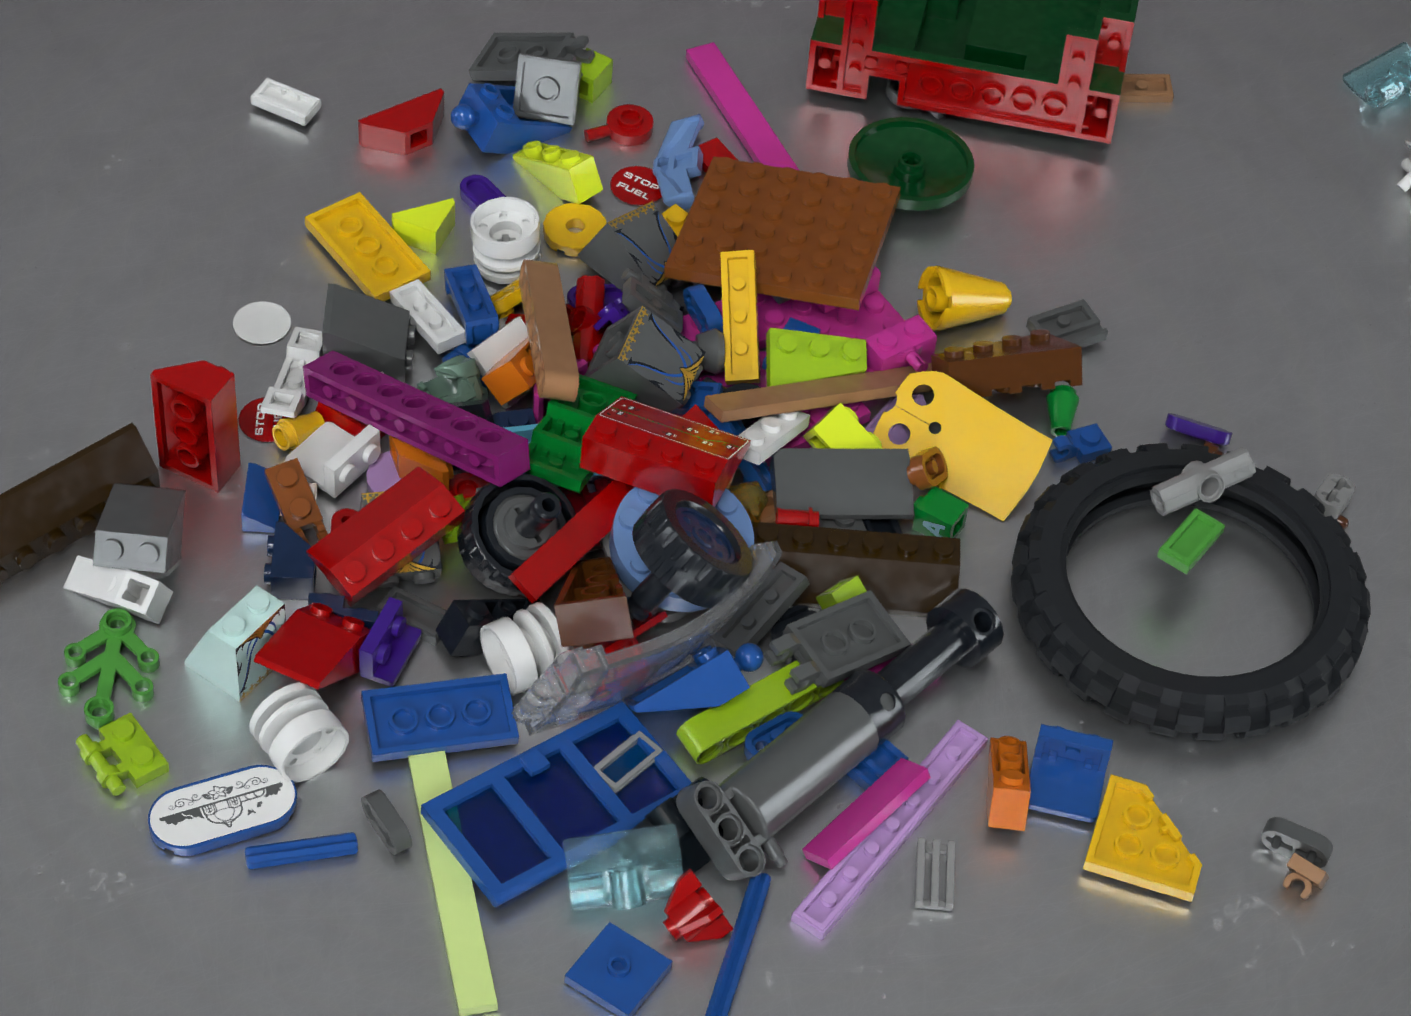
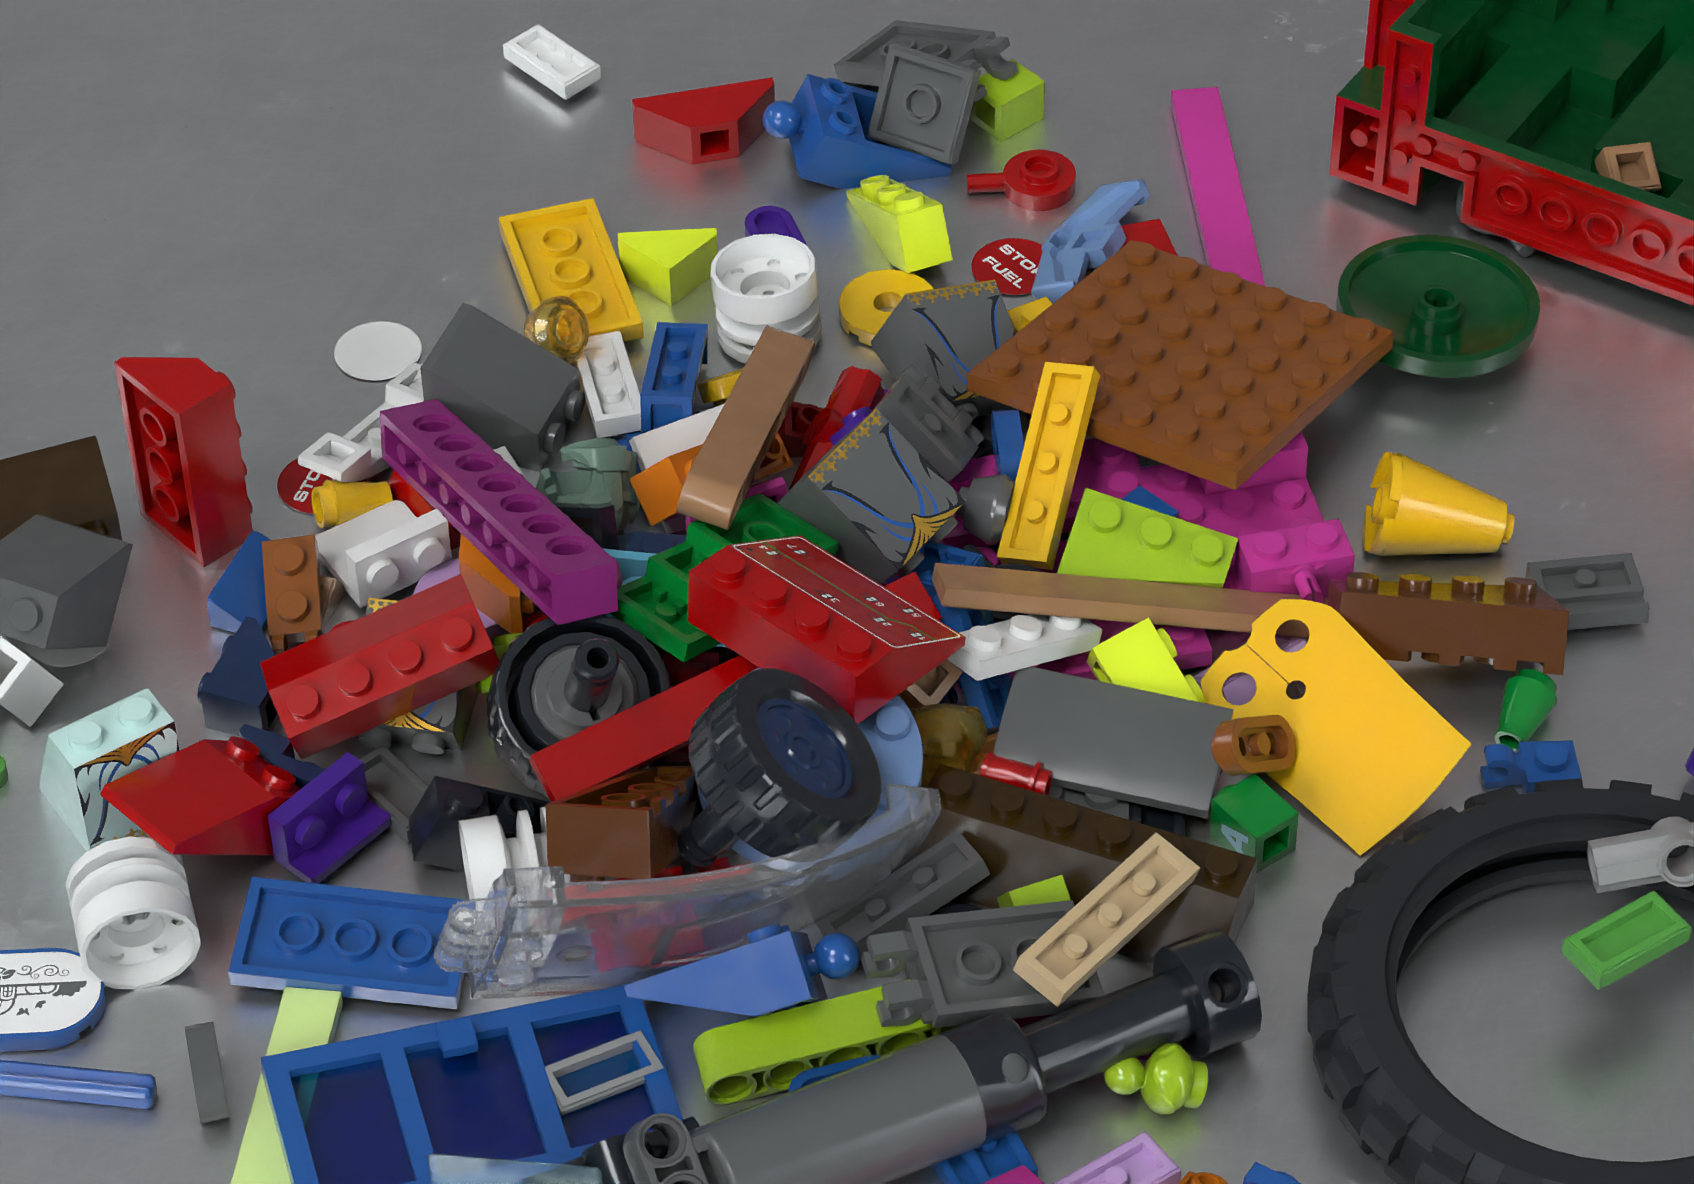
camera: 25 degrees right, 5 degrees down
none -> clear yellow cone [524,296,589,364]
none -> tan plate [1013,832,1200,1007]
none -> lime animal [1104,1043,1208,1114]
none -> medium nougat slope [1594,142,1662,192]

